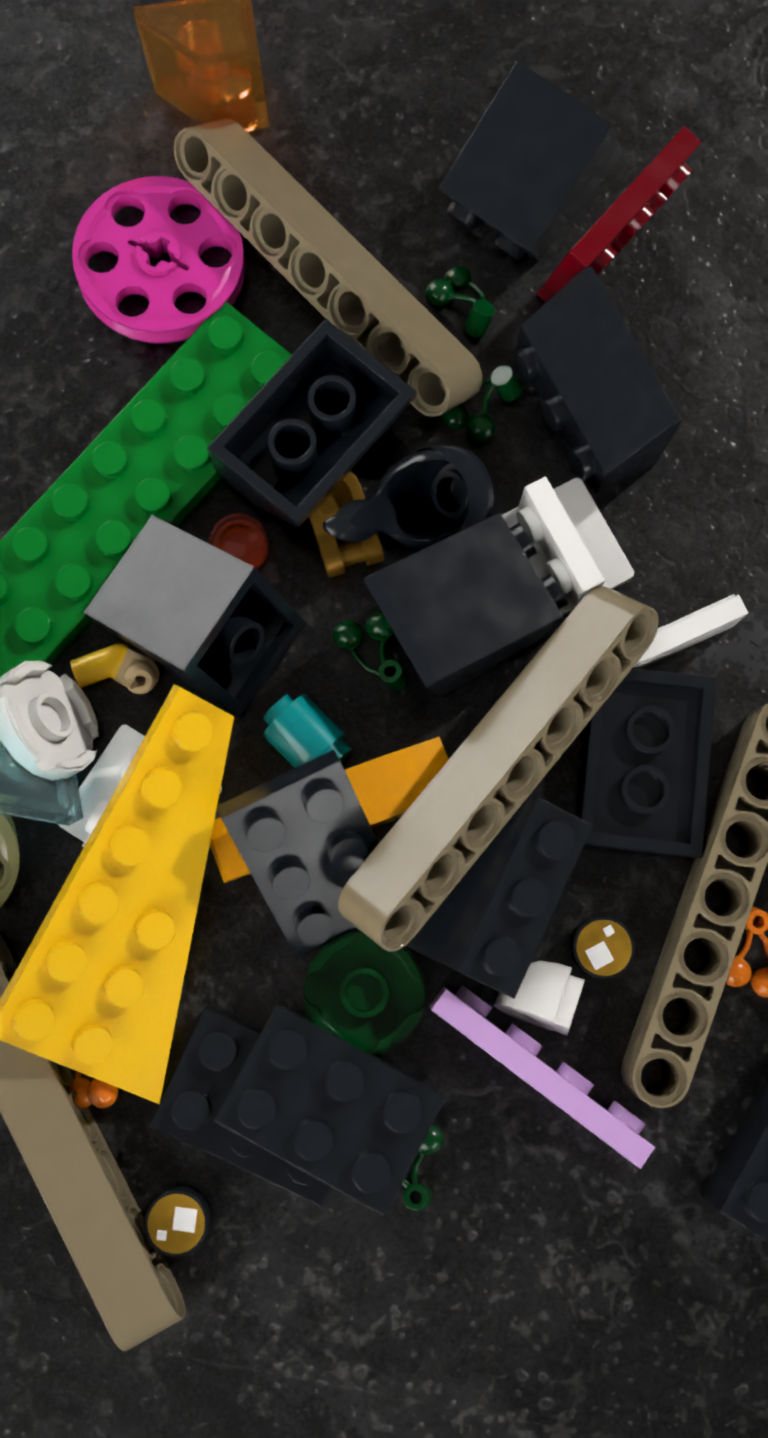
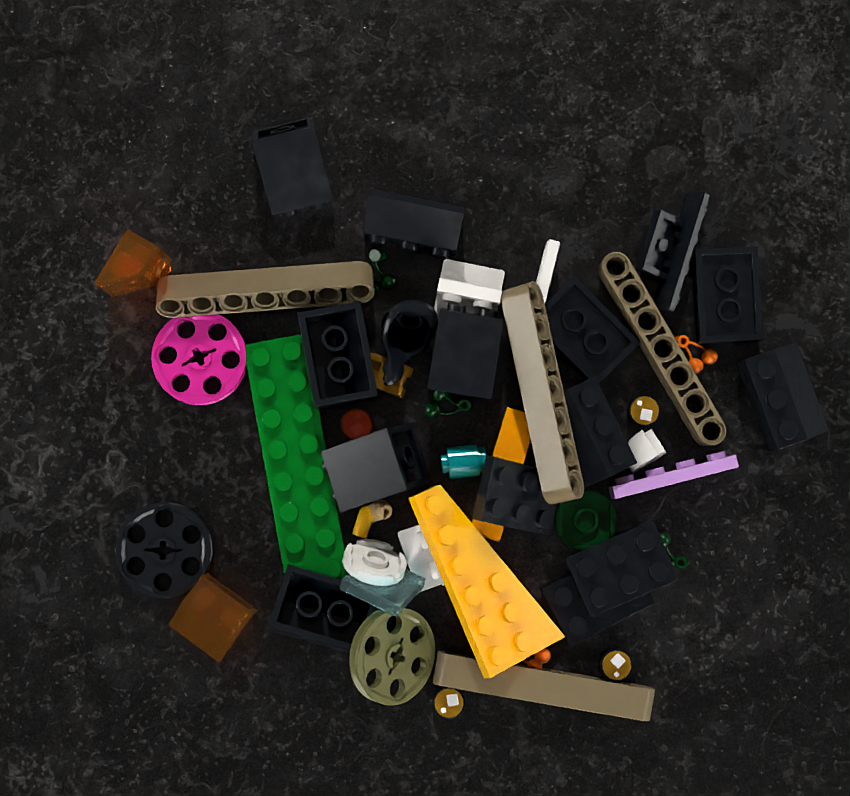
camera: 55 degrees left, 5 degrees up
dark green piece [425,266,495,338] -> none
dark red plate [537,126,702,303] -> none

